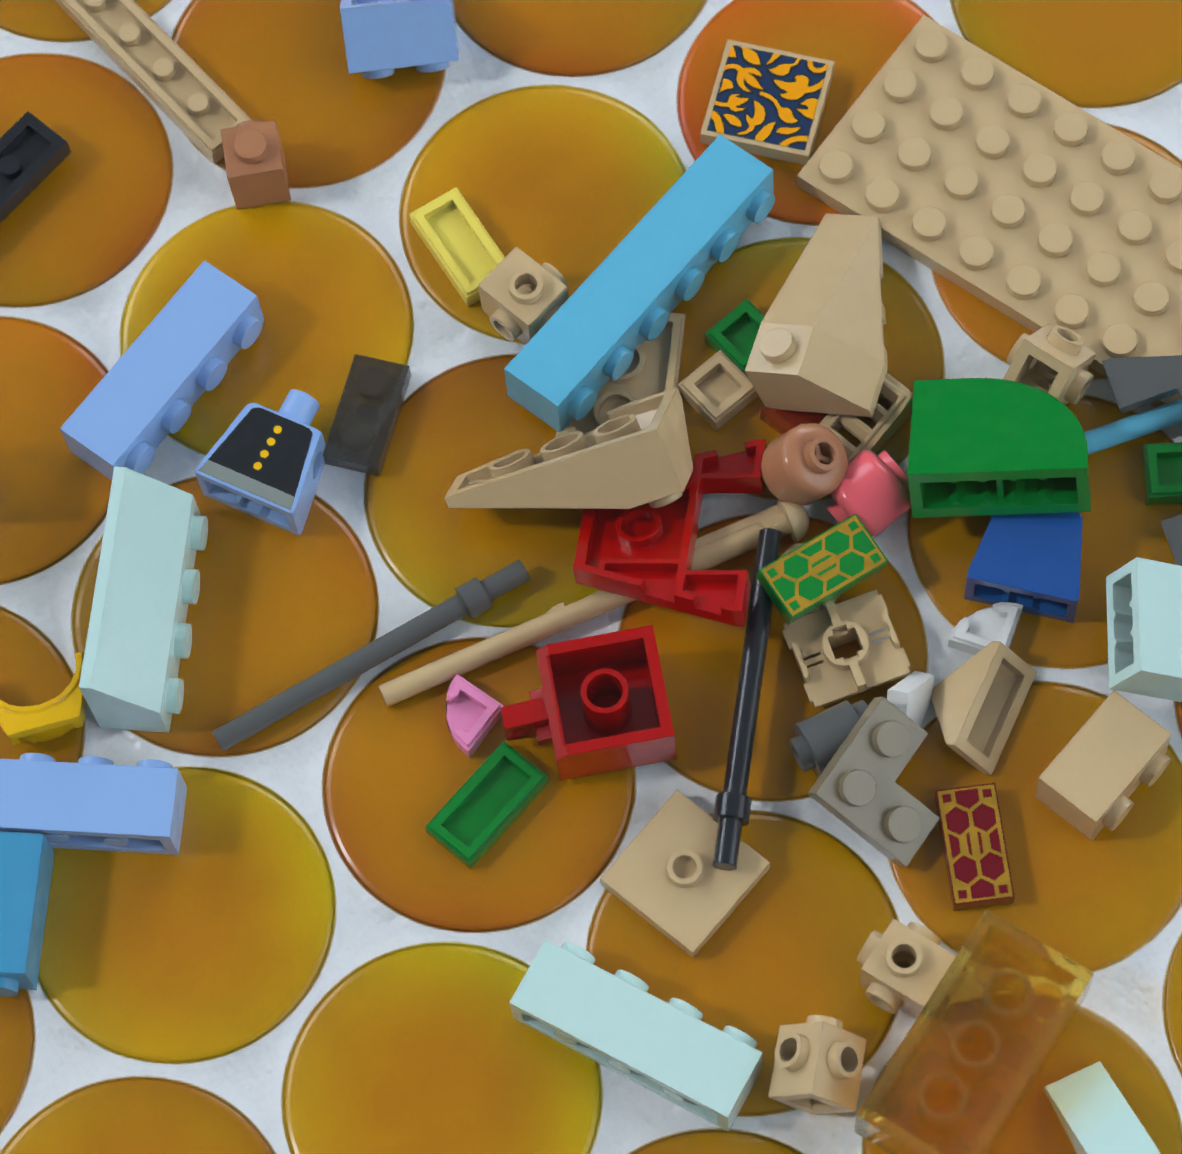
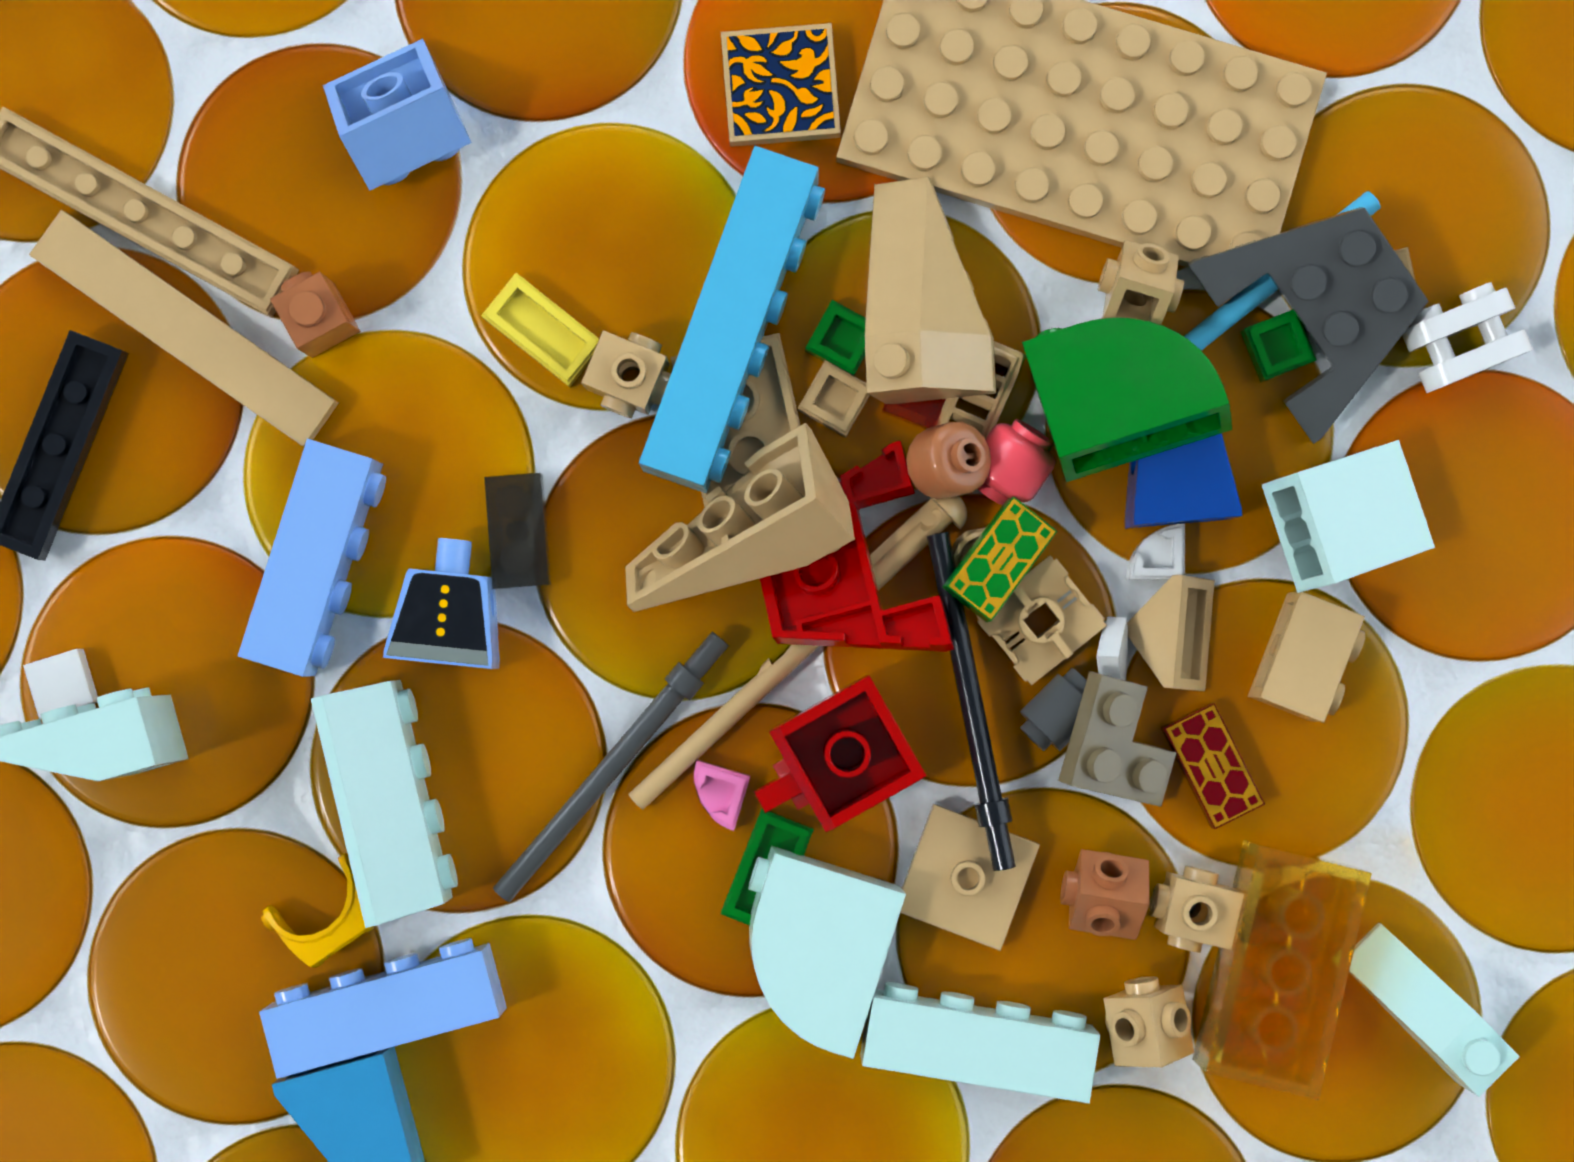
camera: 30 degrees left, 20 degrees up
none -> tan tile [29,209,339,447]
none -> light aqua brick [748,845,906,1059]
none -> nougat brick [1060,849,1150,940]

